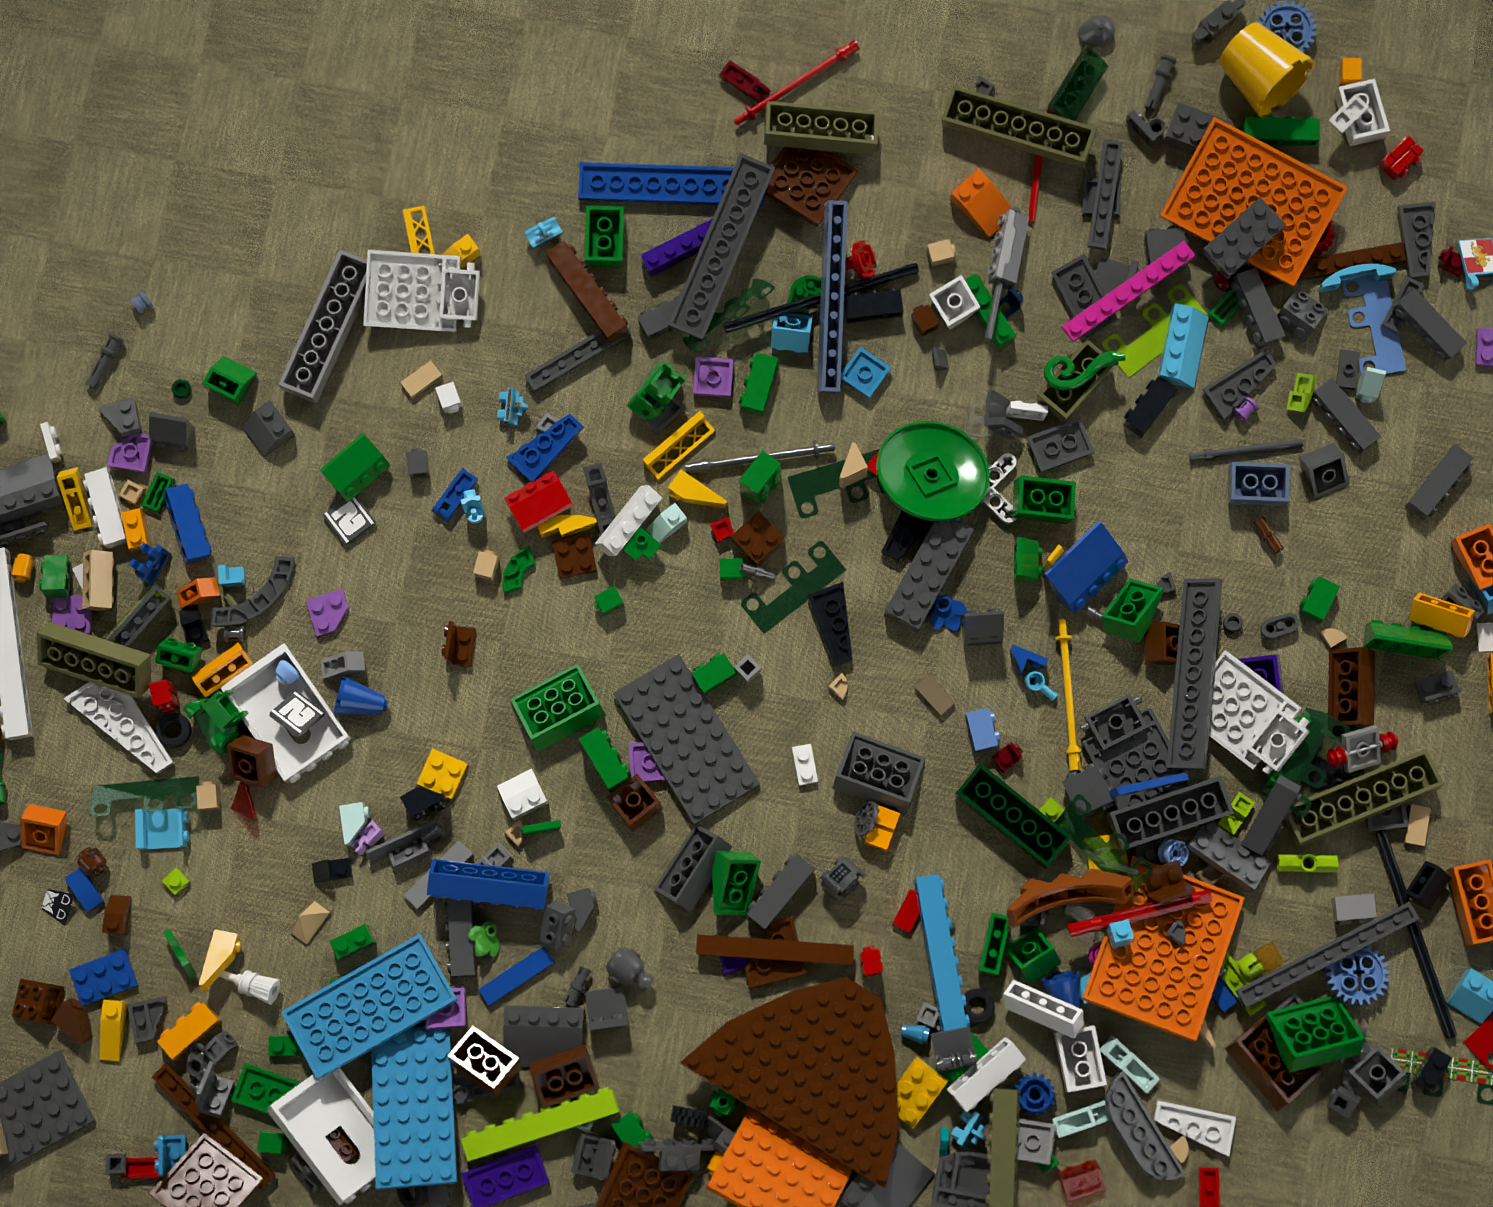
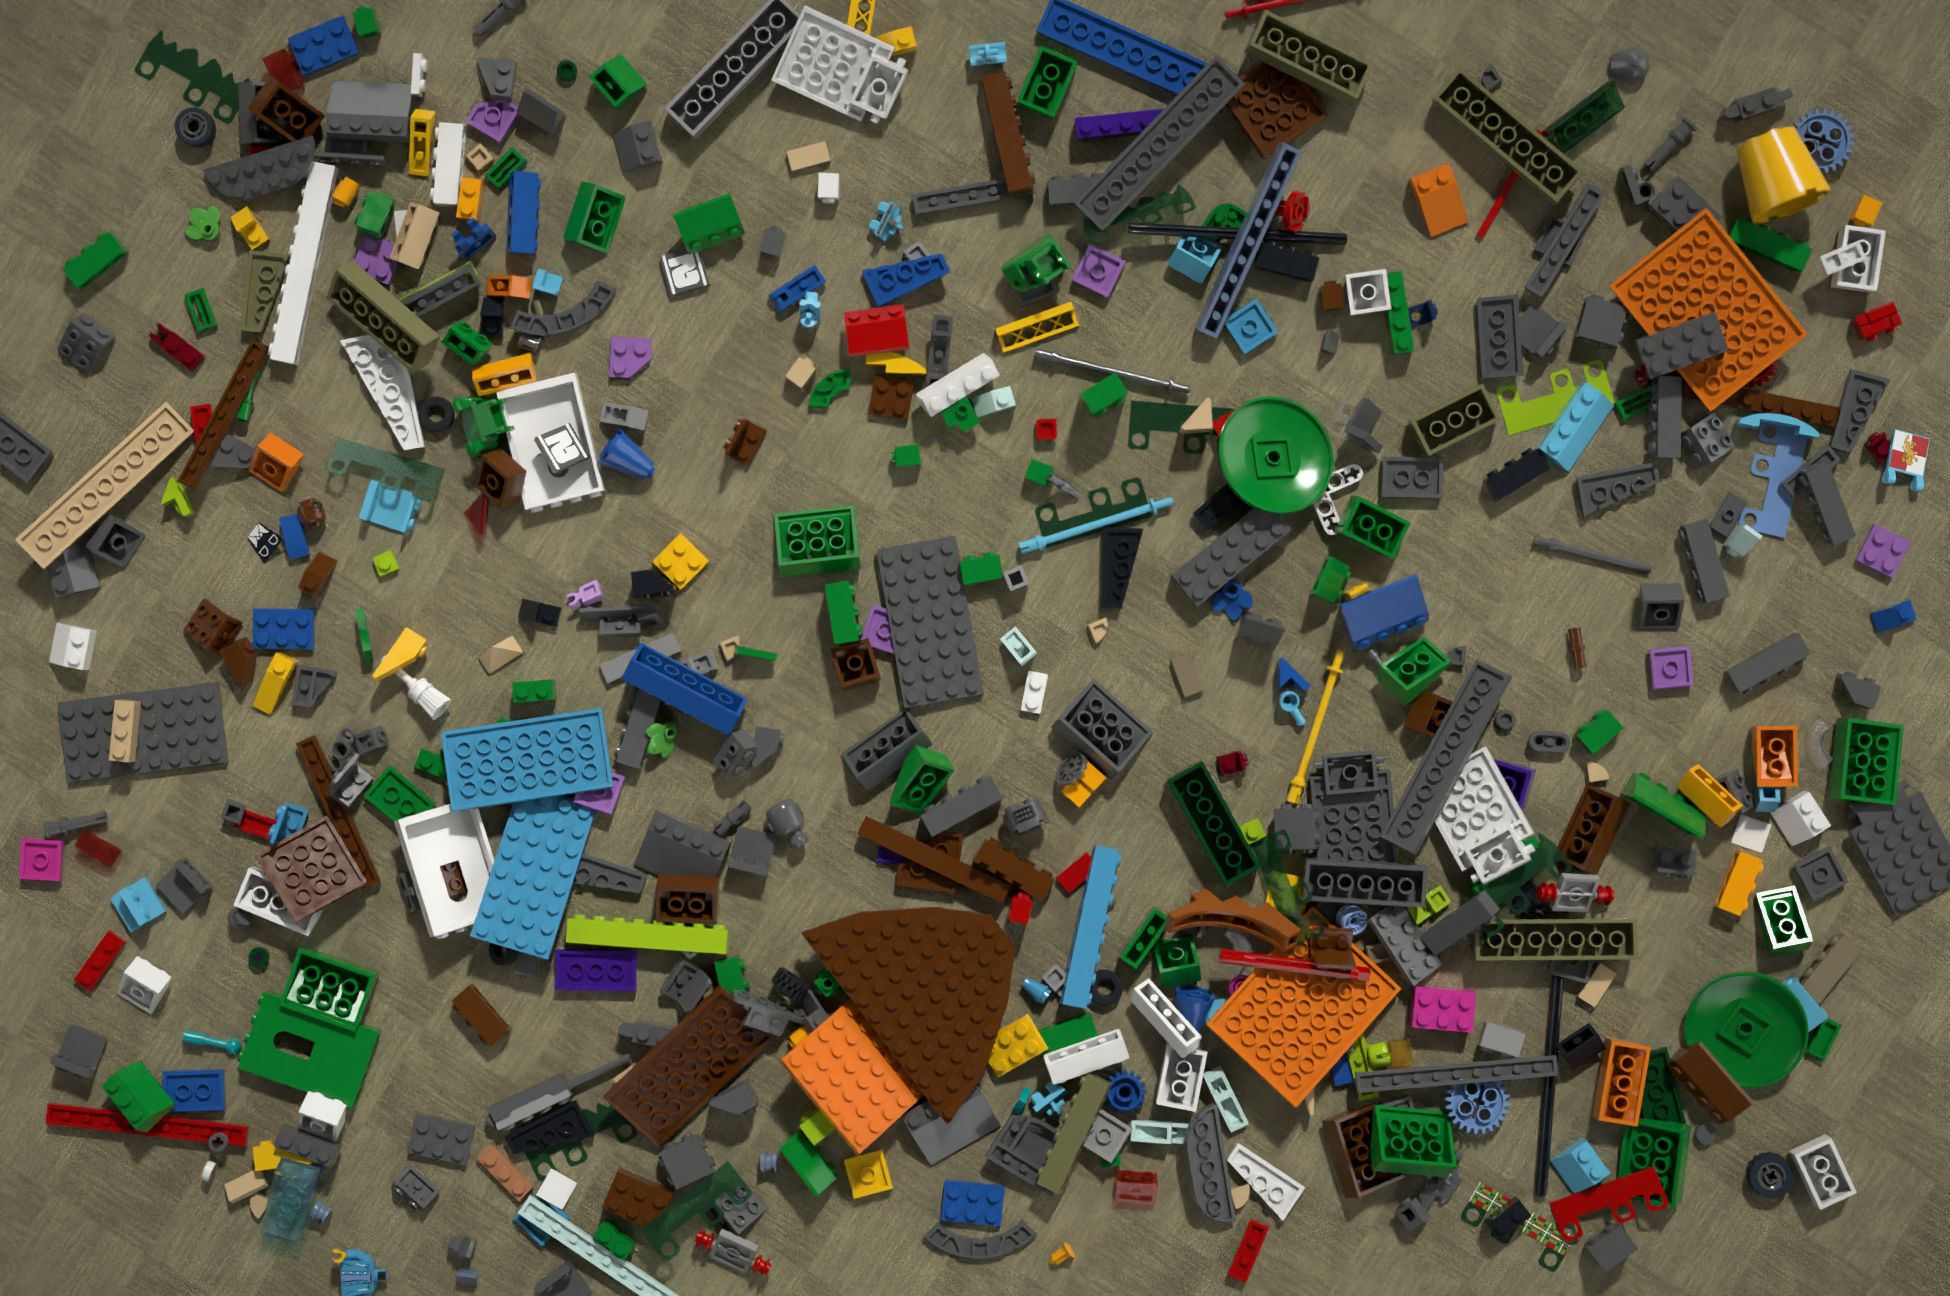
camera: 15 degrees right, 10 degrees up
red brick [149,680,180,713] -> none
light orange brick [157,1002,221,1060] -> none
tan brick [196,781,221,811] -> none
green brick [257,1131,289,1154] -> none
light blue cone [275,660,300,685] -> none
light aqua slope [339,802,370,846] -> none
reddish brown brick [448,1026,521,1097] -> none
blue tile [478,946,555,1006] -> none
white slope [497,769,549,821] -> none
yellow slope [668,470,728,508] -> none
reddish brown brick [731,511,785,566] -> none
green brick [739,352,778,416] -> none
tan brick [927,239,956,267] -> none
dark grey hinge [931,1026,977,1072] -> none
medium blue brick [965,708,1000,753] -> none
piece [984,207,1029,341] -> none
white plate [1006,401,1048,421] -> none
green plant [1043,350,1126,391] -> none
dark pink plate [1062,241,1195,342] -> none
medium azure brick [1106,919,1134,949] -> none
blue tile [1109,772,1189,798] -> none
dark grey tile [1165,918,1186,947] -> none
sand blue brick [1228,462,1290,507] -> none
medium lavender bush [1234,397,1259,422] -> none
lime piece [1277,854,1339,873] -> none
lime slope [1286,373,1317,412] -> none
dark grey slope [1349,1045,1408,1107] -> none
none -> green slope [563,181,626,254]
none -> reddish brown wedge [973,837,1055,901]
none -> light aqua slope [1000,626,1037,666]
none -> medium azure bar [1019,497,1174,555]
none -> dark pink brick [1409,985,1476,1033]
none -> medium lavender plate [1648,646,1694,690]

